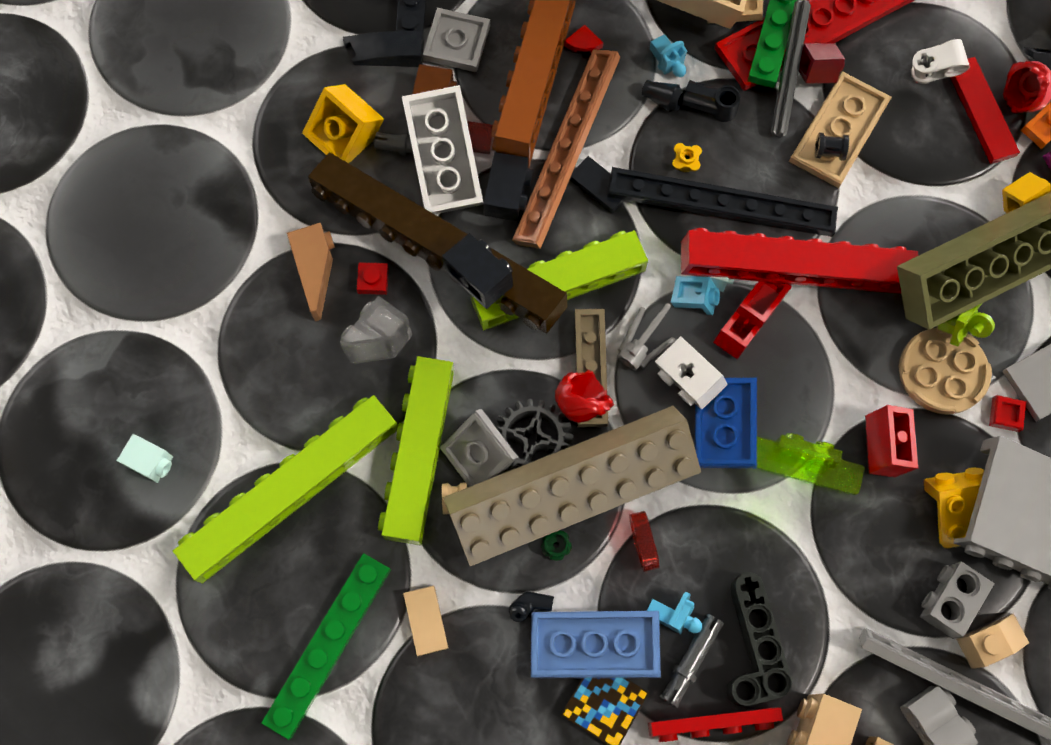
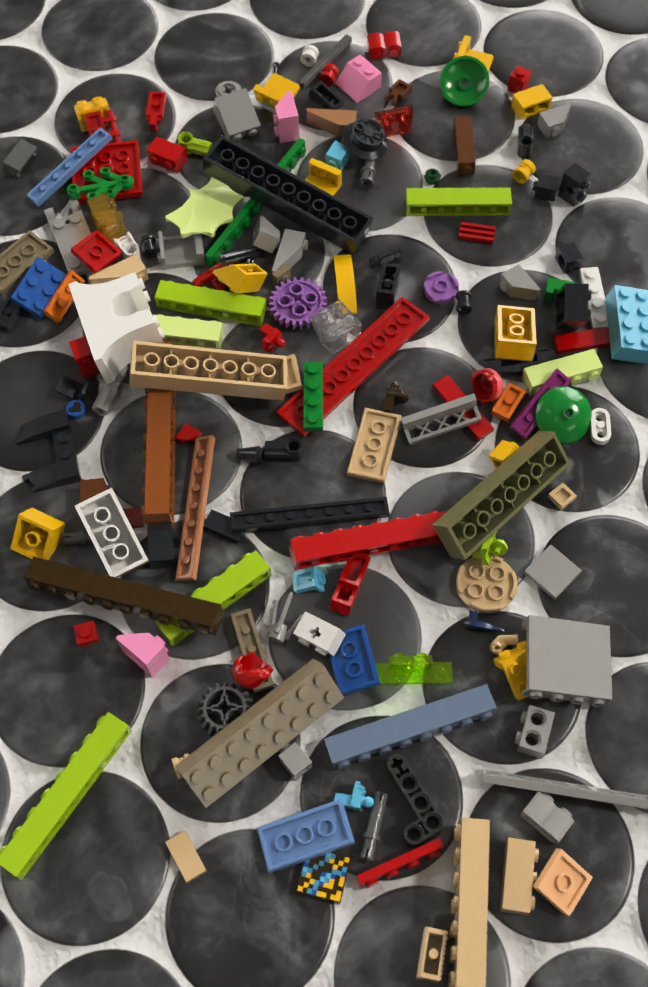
camera: 15 degrees left, 10 degrees down
green plate [261,553,391,740] -> none
medium nougat slope [287,223,335,322] -> none
clear slope [340,296,413,364] -> none
lime brick [378,356,455,546] -> none
light grey plate [423,8,491,72] -> none
light grey tile [439,409,518,487] -> none
black brick [442,233,513,309] -> none
black arm [509,592,554,622] -> none
dark green plate [541,530,572,561] -> none
clear red beam [629,511,660,572] -> none
medium azure piece [650,34,688,78] -> none
yellow plate [672,143,702,172] -> none
dark grey axle [770,0,811,137] -> none
dark red brick [799,43,845,83] -> none
black bush [815,132,849,161] -> none
red brick [865,405,918,478] -> none
white piece [911,39,970,84] -> none
tan slope [956,613,1029,669] -> none
red tile [989,395,1026,432] -> none
none -> bright pink slope [116,633,170,678]
none -> light grey brick [278,742,312,781]
none -> sand blue brick [324,684,497,769]
none -> dark brown piece [383,381,409,413]
none -> light grey fence [401,393,482,446]
none -> dark blue bar [464,610,504,633]
none -> tan arm [490,634,518,654]

